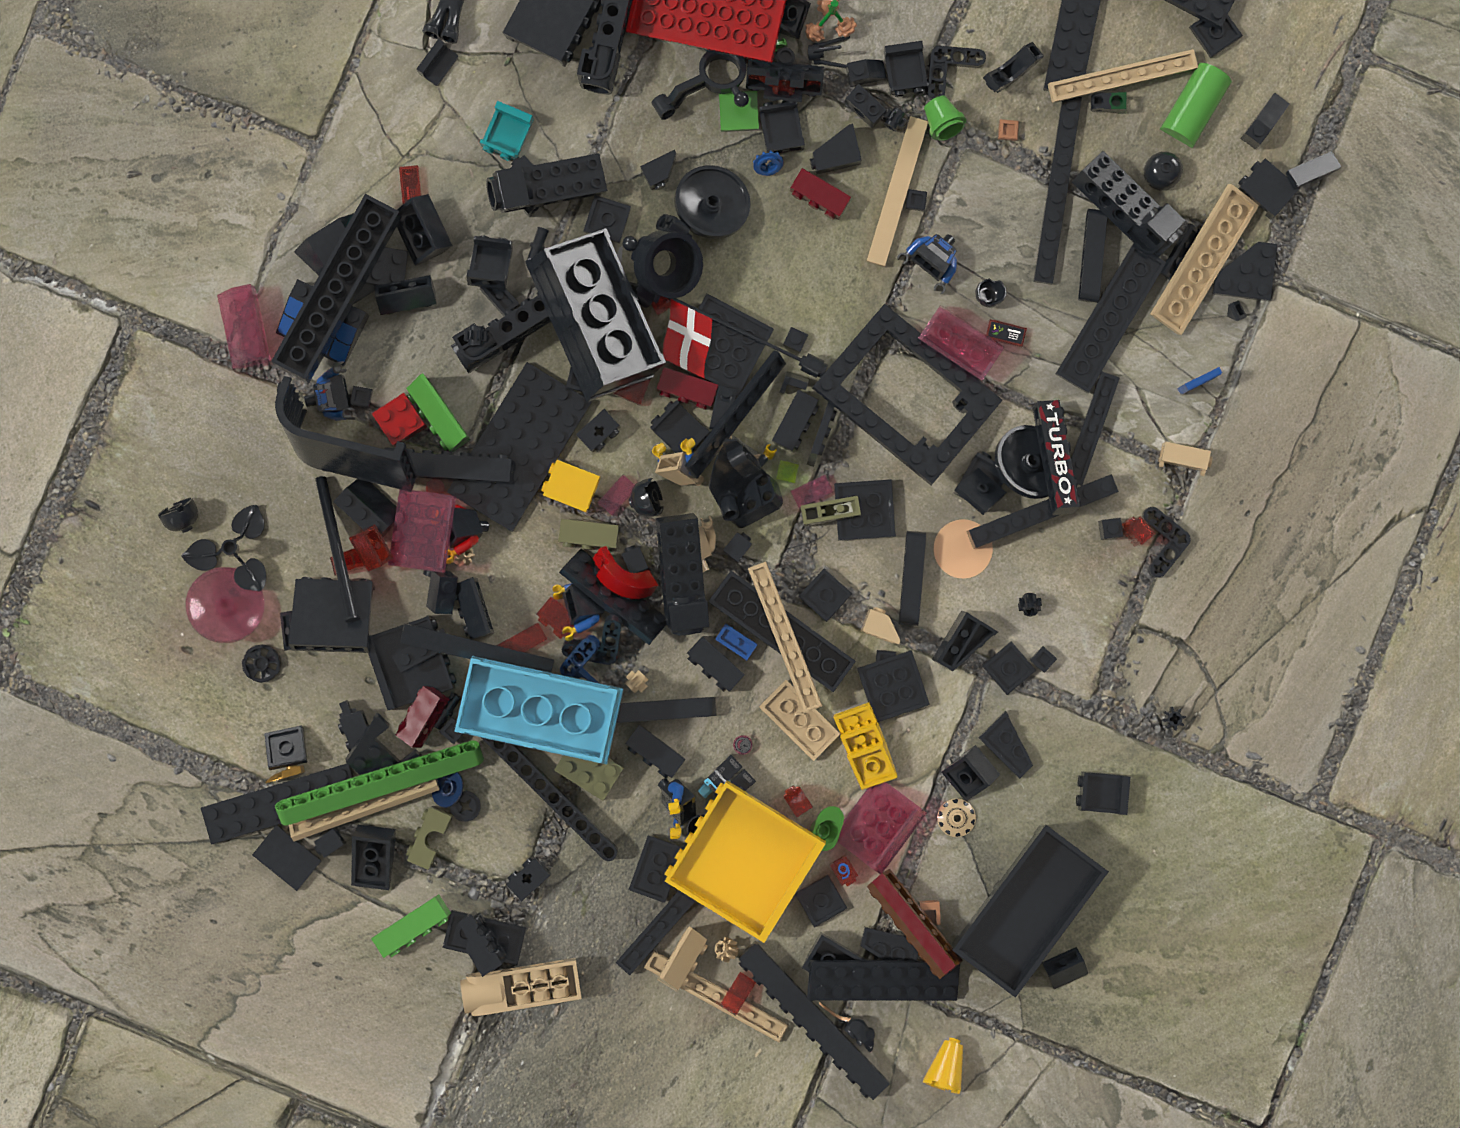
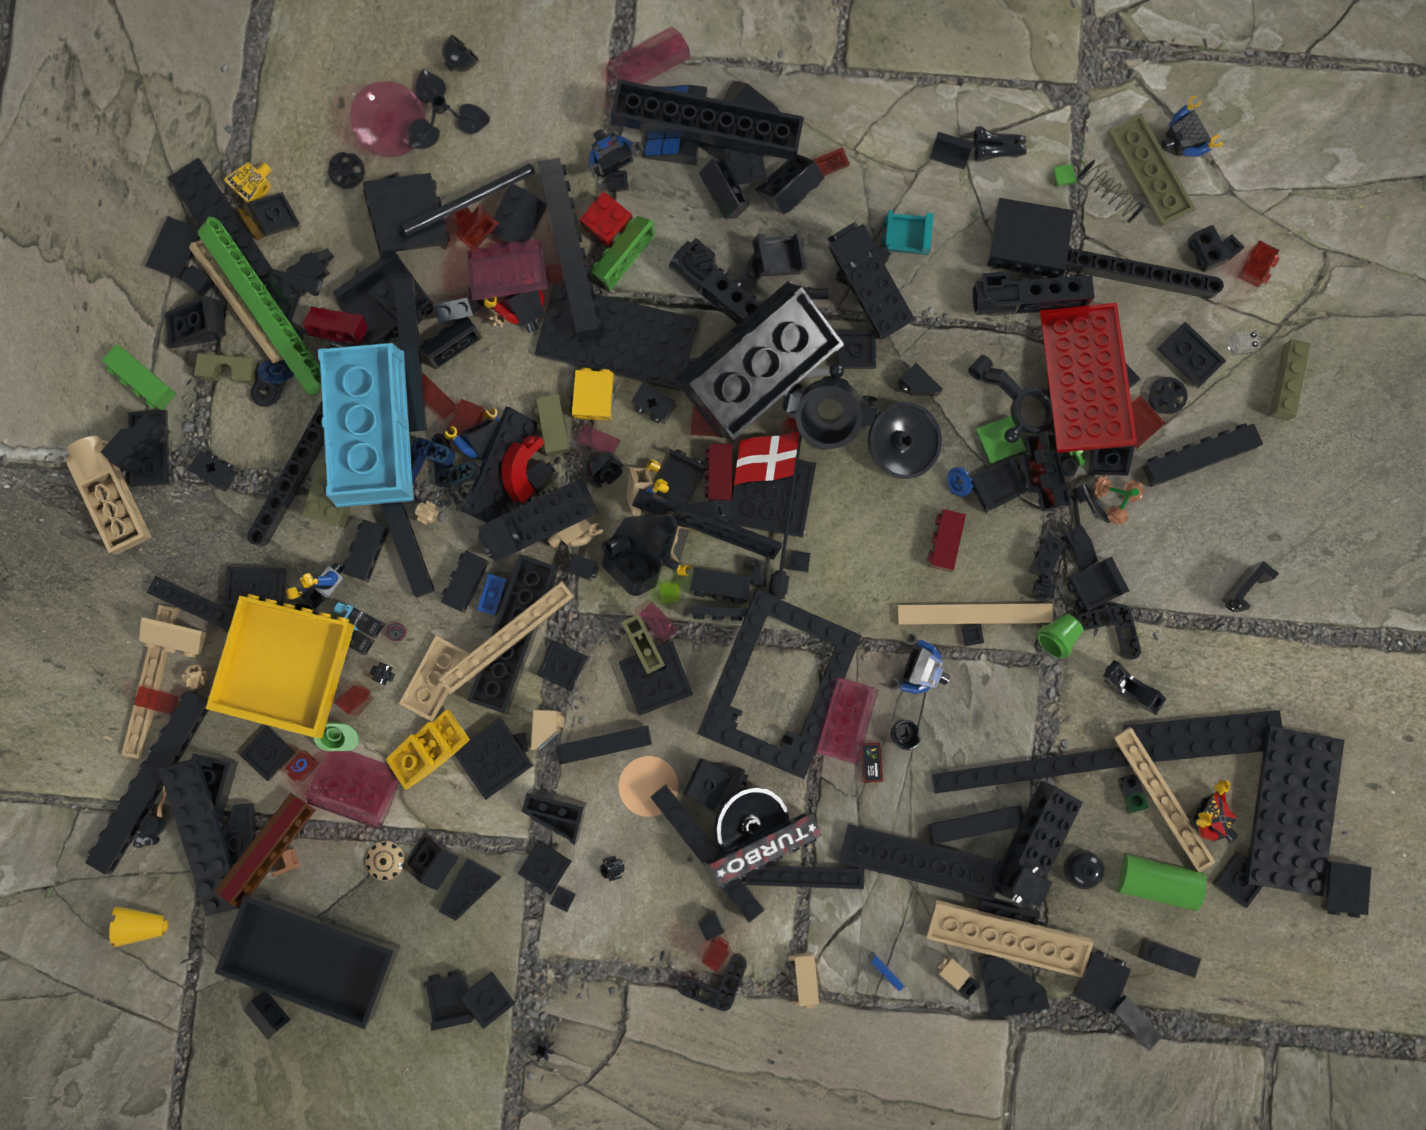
camera: 80 degrees right, 5 degrees down
black panel [275,376,418,492] -> none
black slope [810,124,862,175] -> none
nougat tile [998,119,1019,141] -> none
none -> yellow torso [224,163,272,203]
none -> black gear [369,662,395,685]
none -> black plate [460,971,516,1029]
none -> tan brick [937,956,971,990]
none -> torso [1188,779,1238,842]

